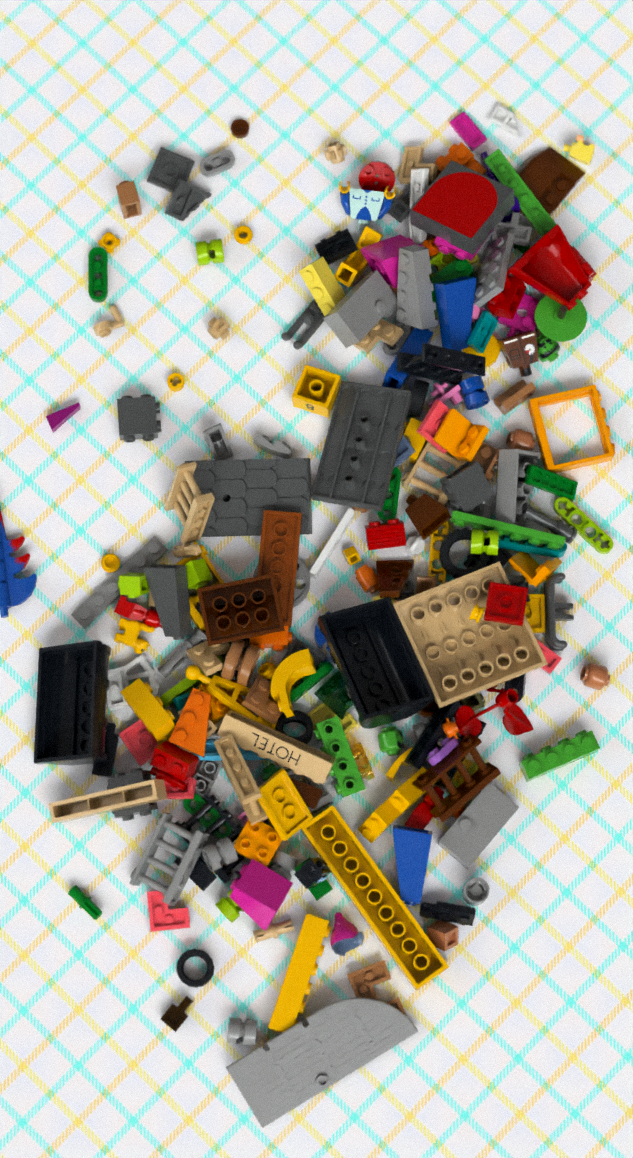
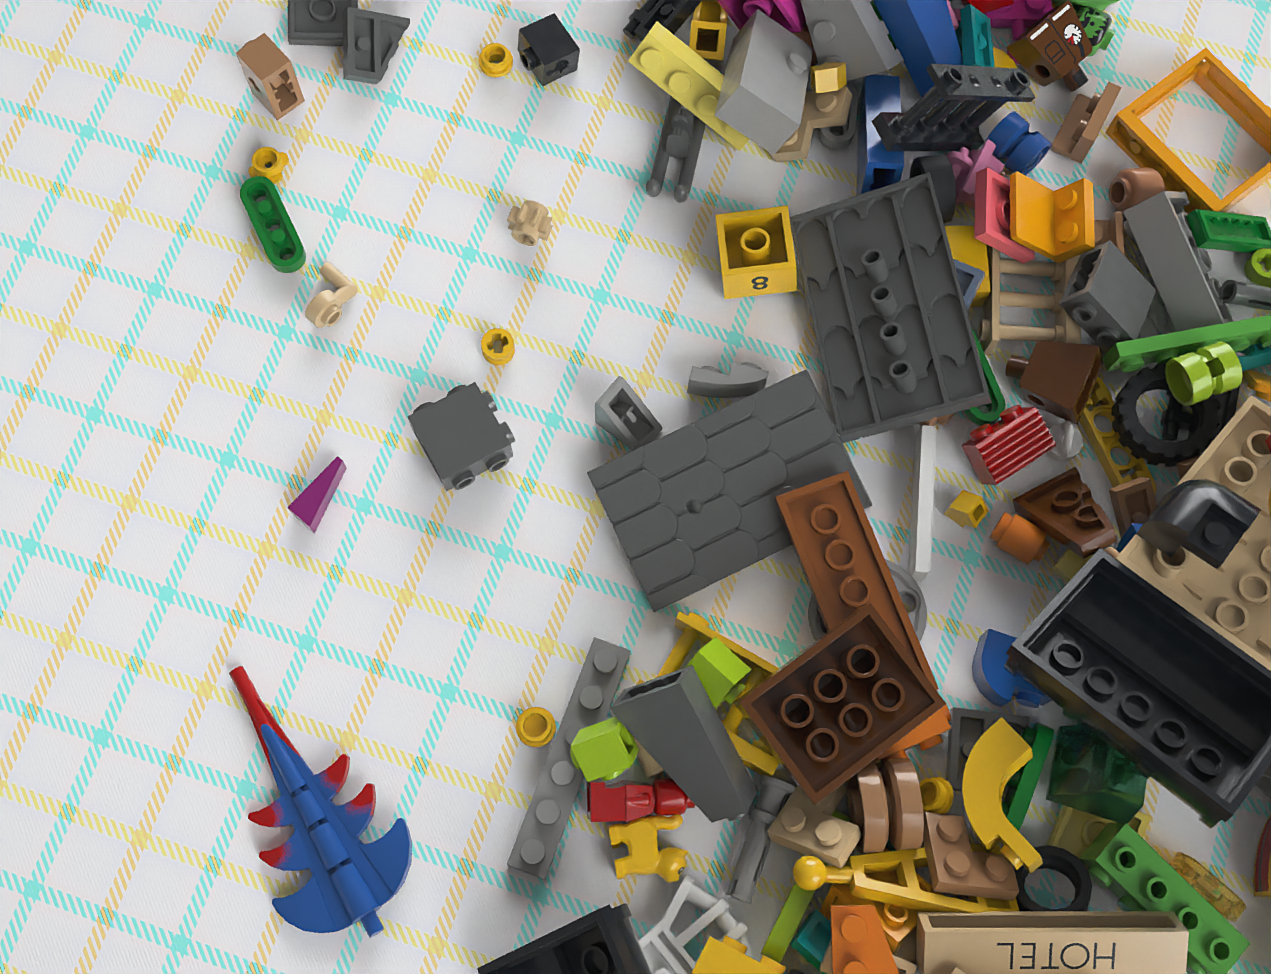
camera: 25 degrees left, 5 degrees down
tan fence [164,462,215,544] -> none
tan axle [173,543,202,558] -> none
lime wheel [195,239,224,266] -> none
bright green head [377,726,404,756] -> none
none -> black head [517,13,580,86]
none -> yellow piece [810,62,847,93]
none -> black brick [1136,479,1261,569]

